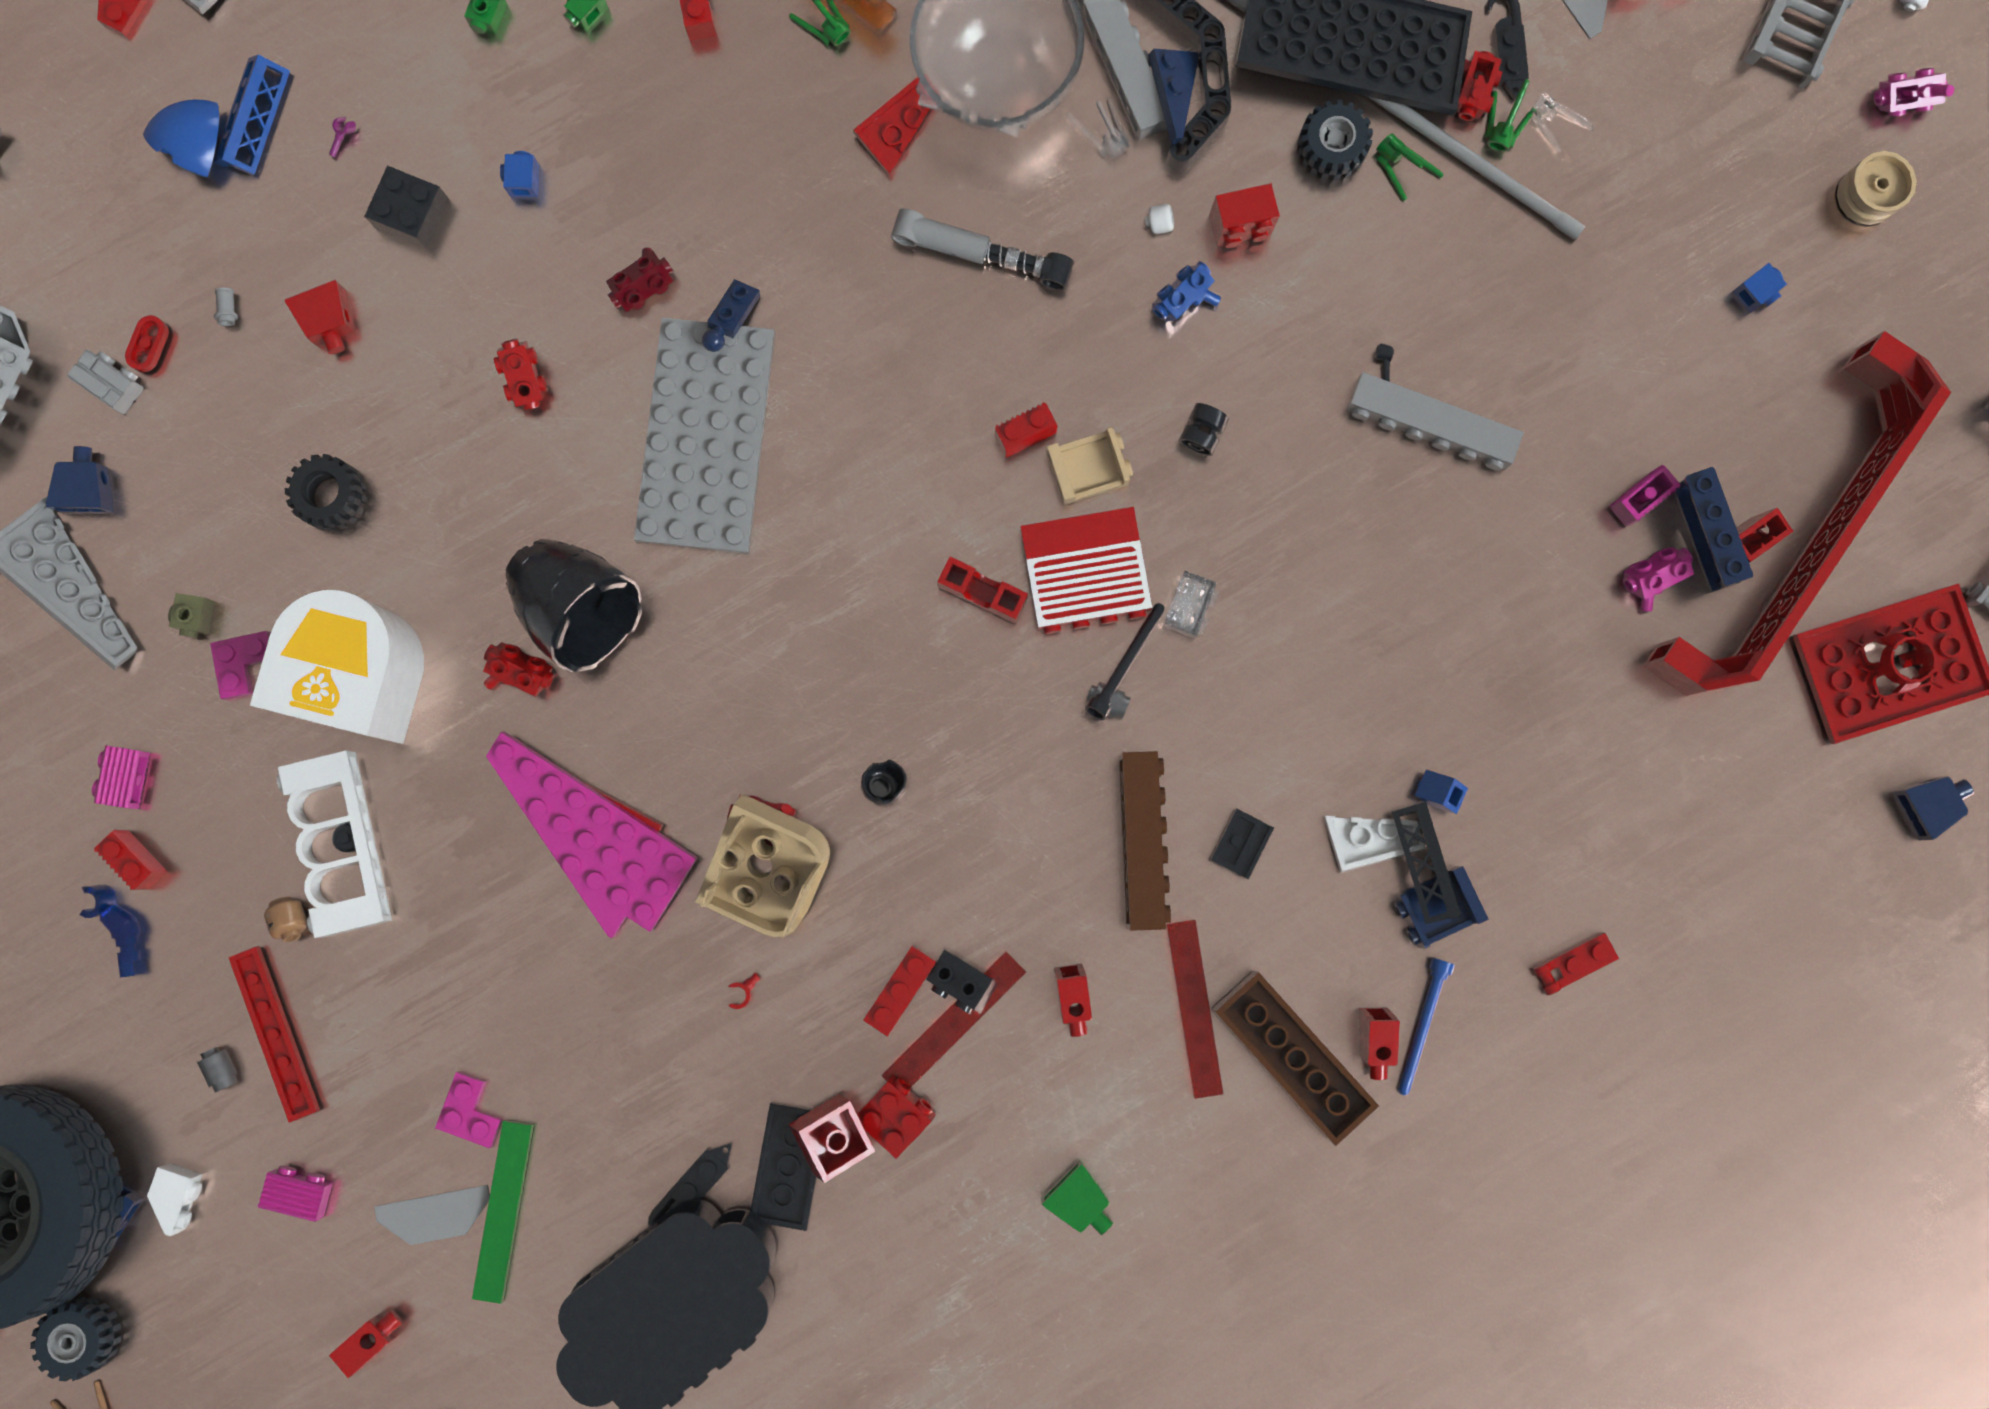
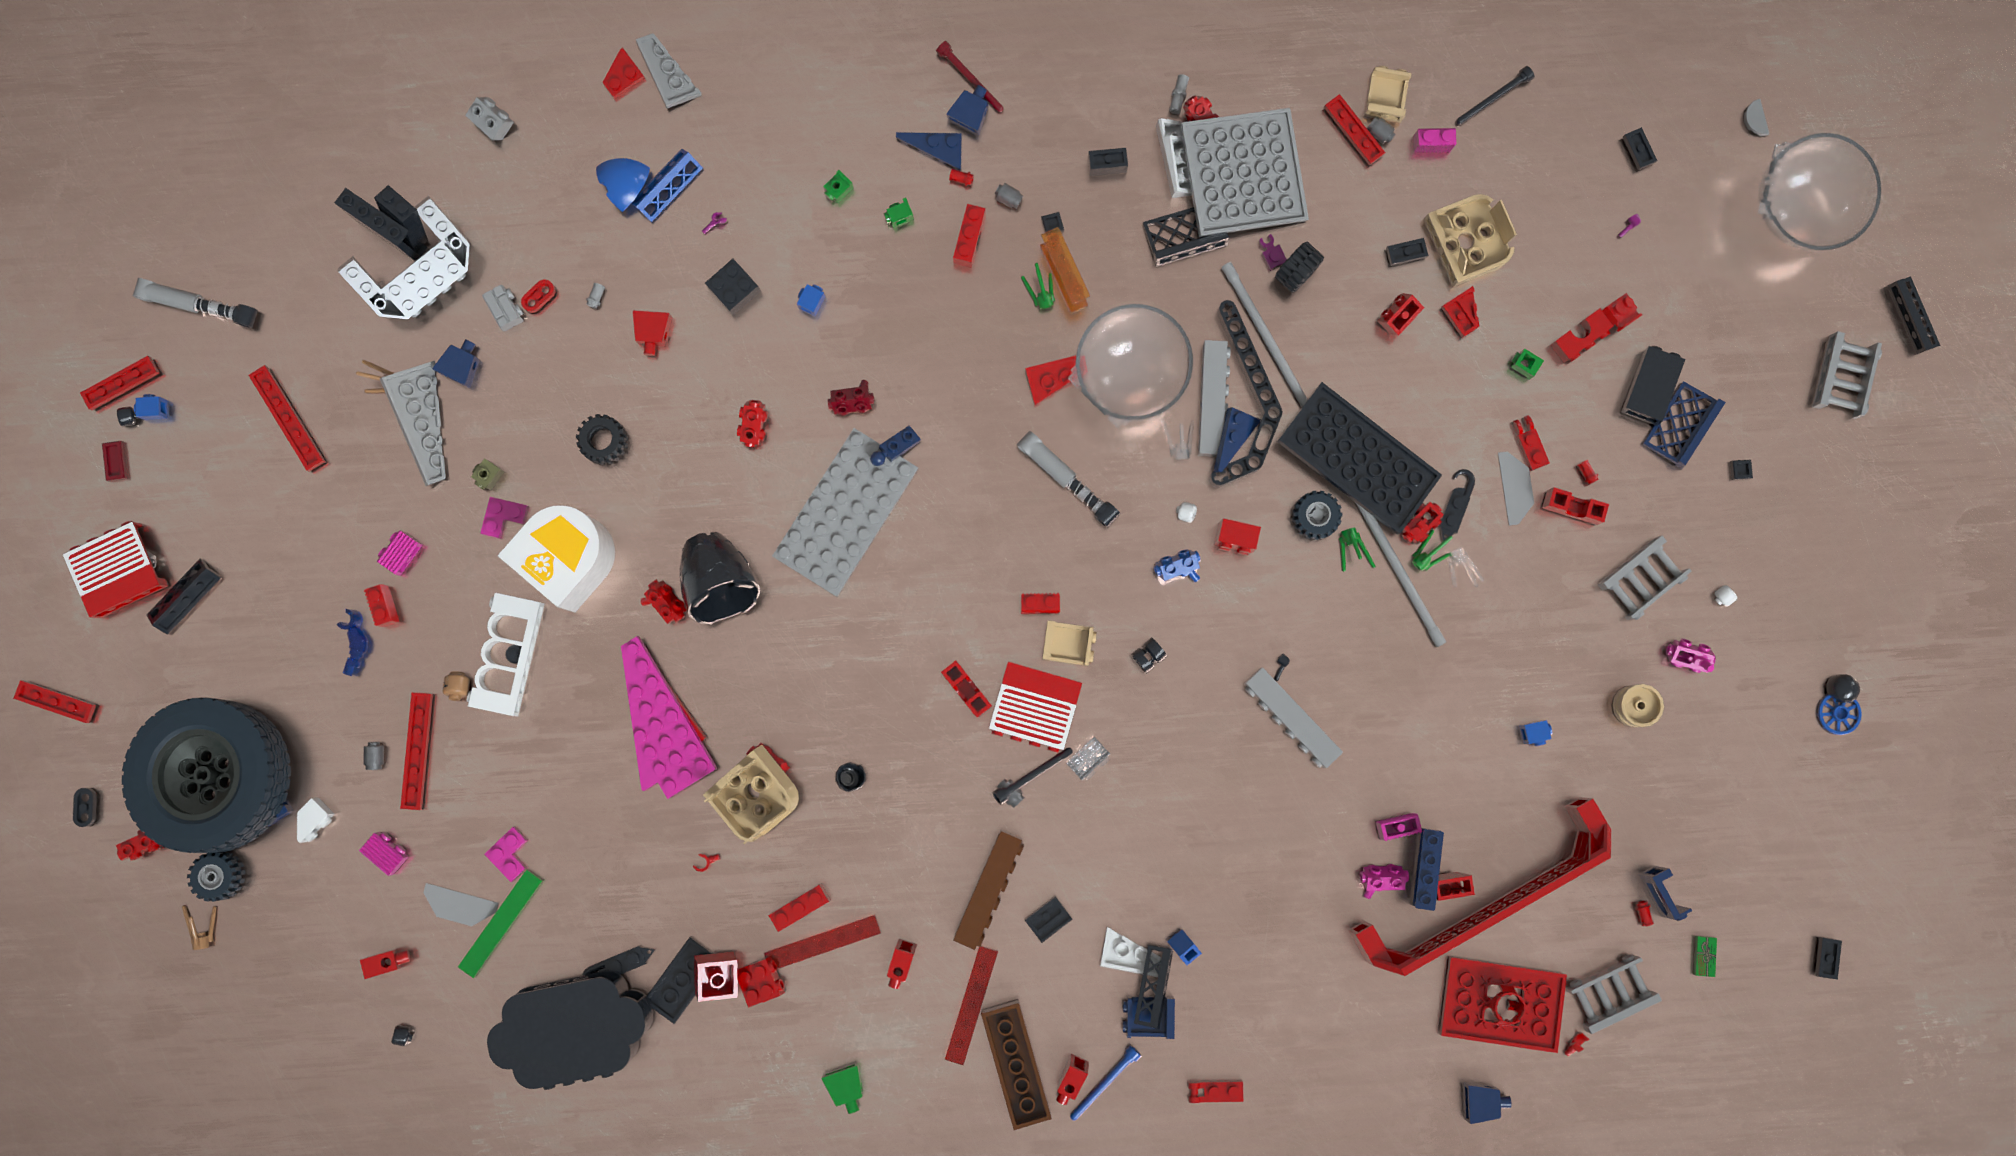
camera: 25 degrees right, 0 degrees up
black brick [926,949,998,1014] -> none

